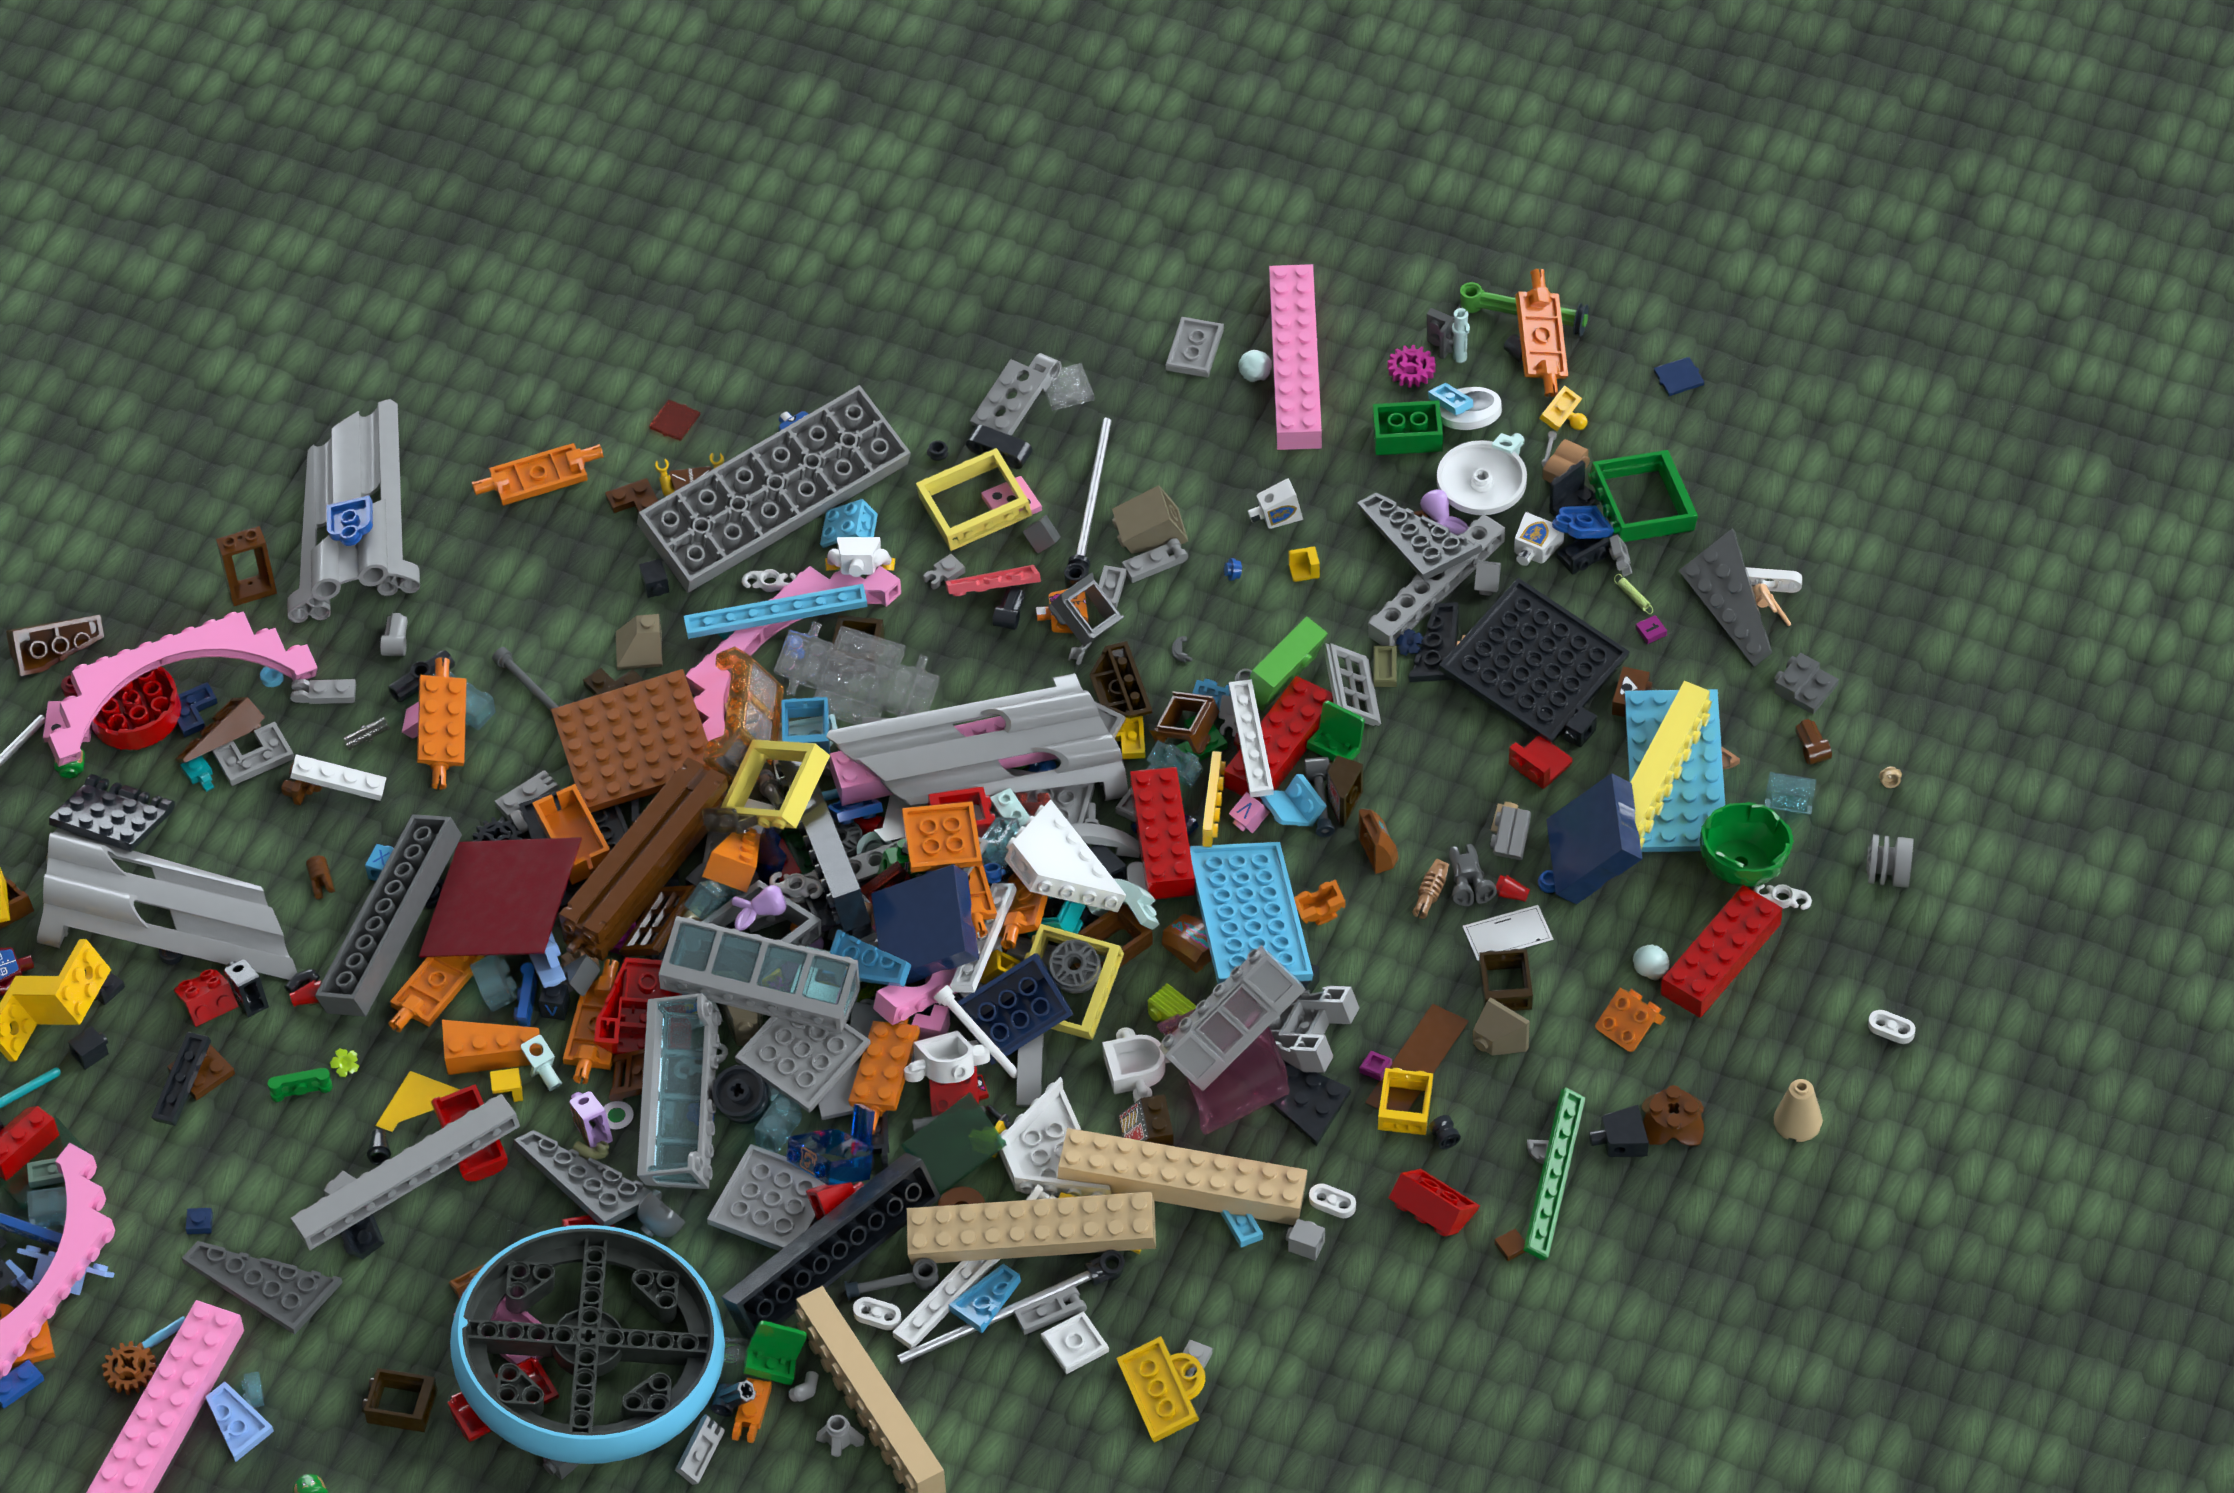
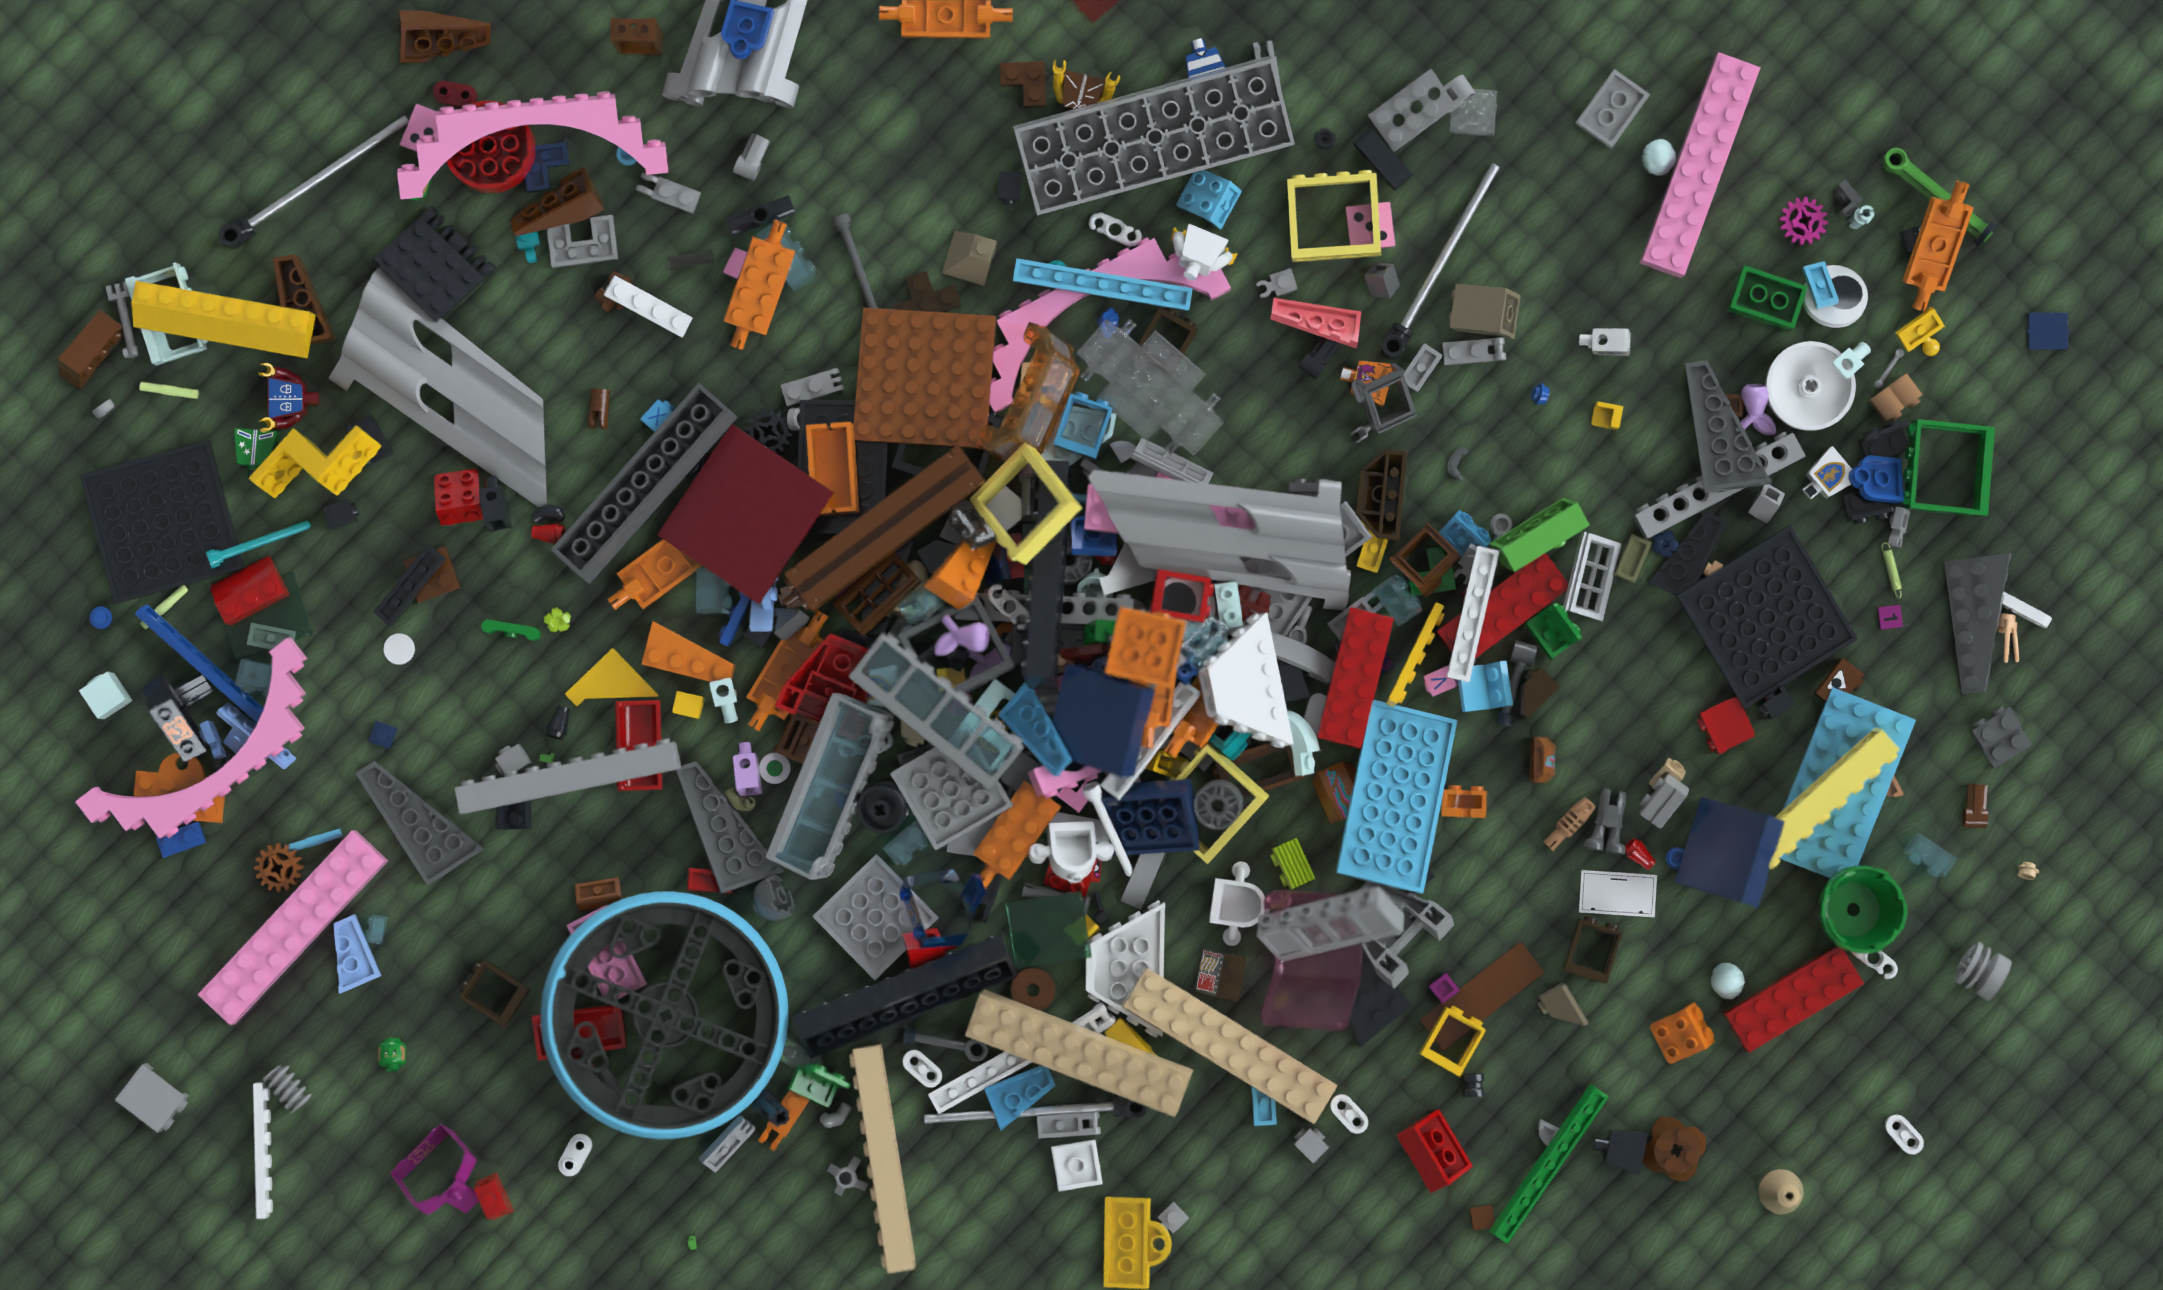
camera: 20 degrees right, 35 degrees up
none -> white sticker [384,633,415,664]

